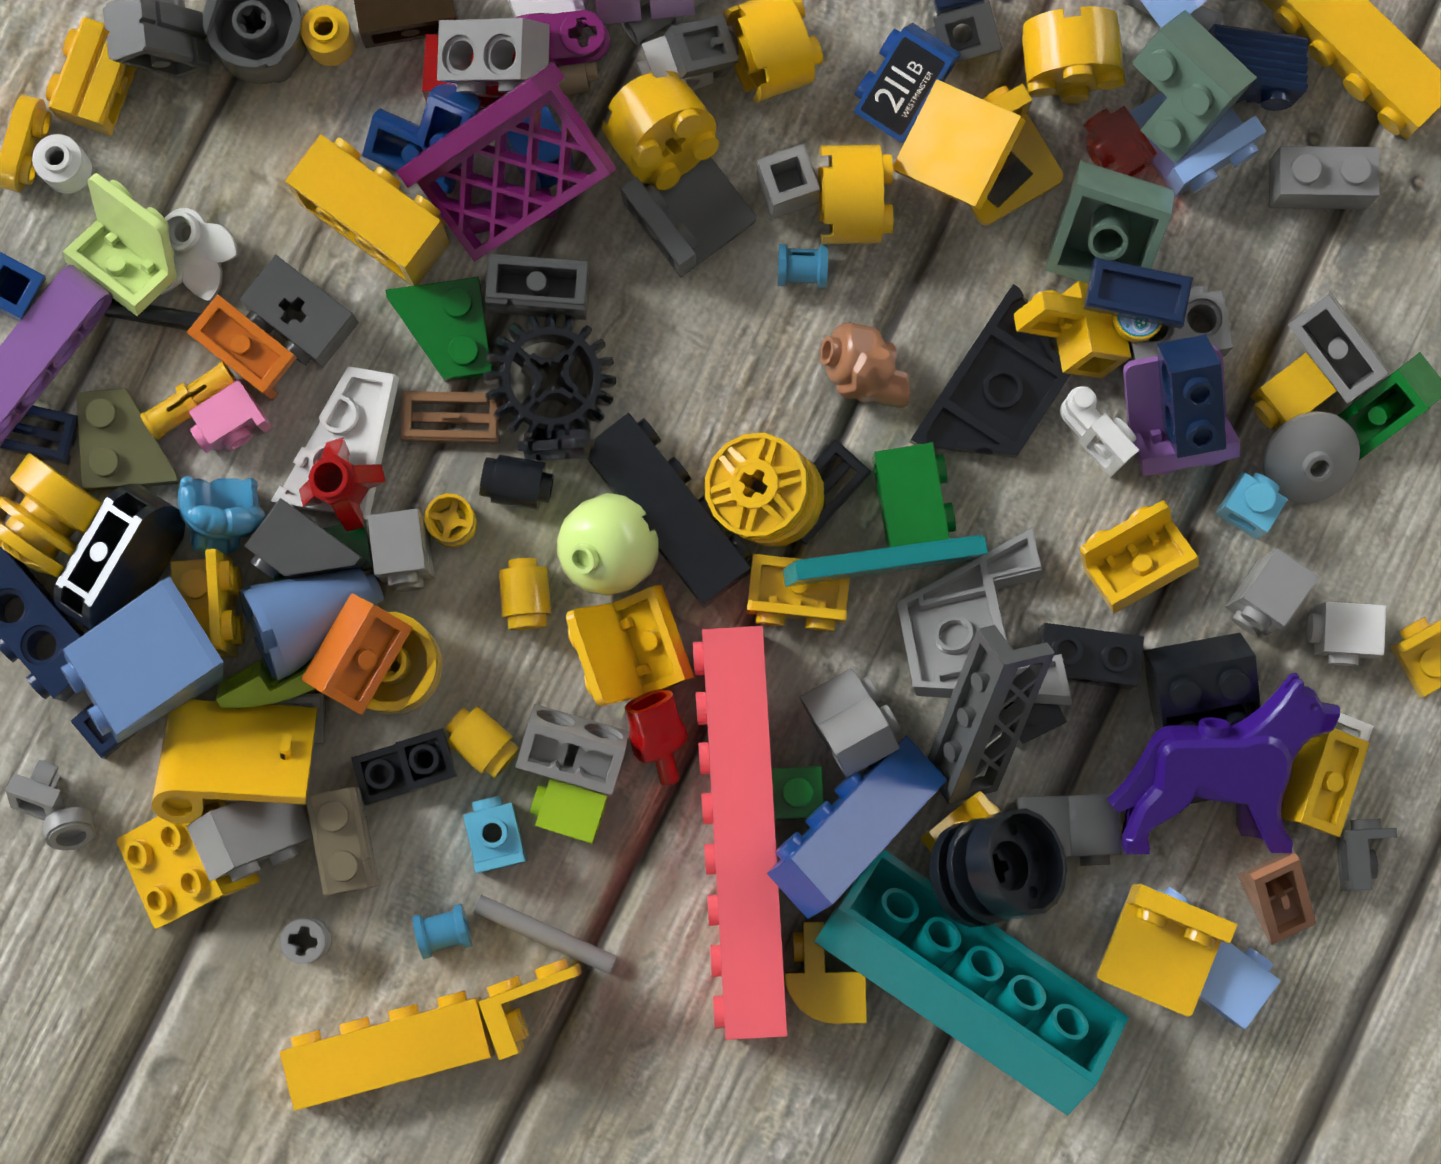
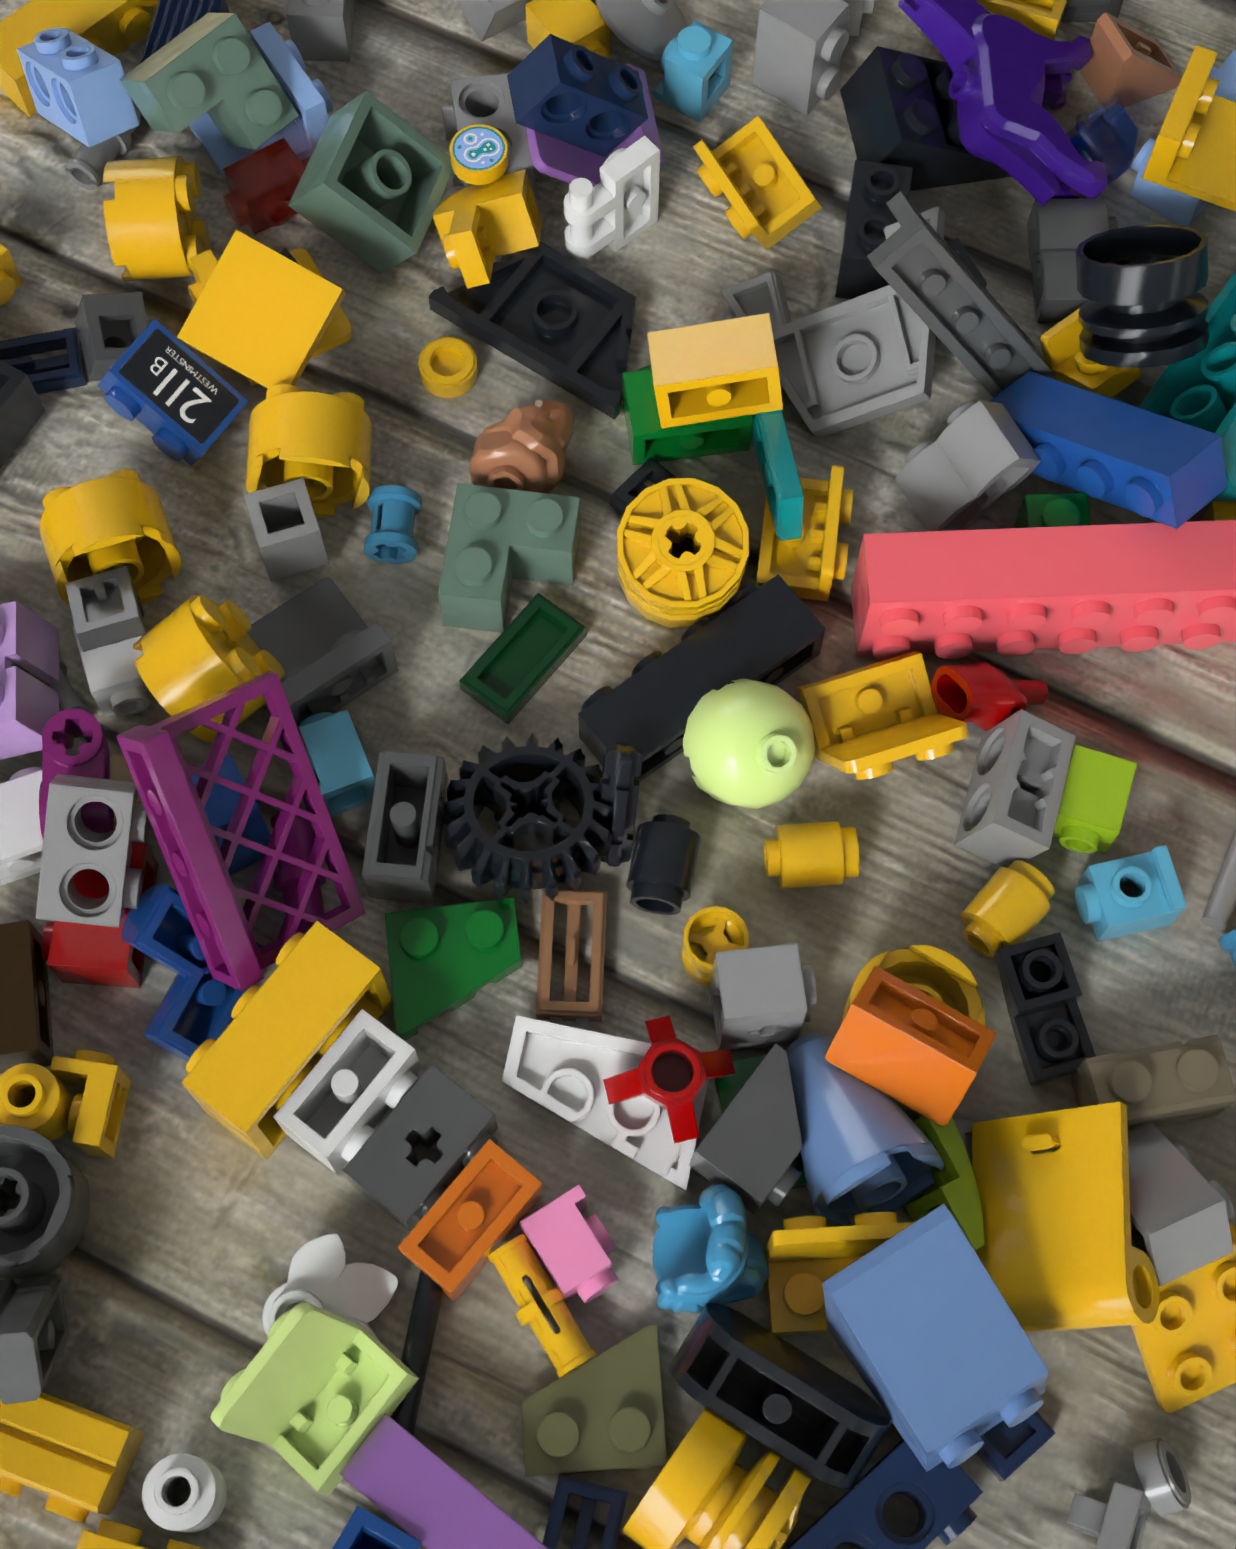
camera: 90 degrees left, 15 degrees down
dark blue tile [1083,258,1193,329] -> none
none -> yellow bracket [50,1050,132,1159]
none -> white brick [273,1009,422,1174]
none -> medium azure brick [299,710,375,817]
none -> yellow tile [418,337,478,398]
none -> sand green brick [438,483,581,633]
none -> dark green tile [459,593,586,725]
none -> yellow brick [647,313,783,429]
none -> clear blue piece [1066,95,1139,184]

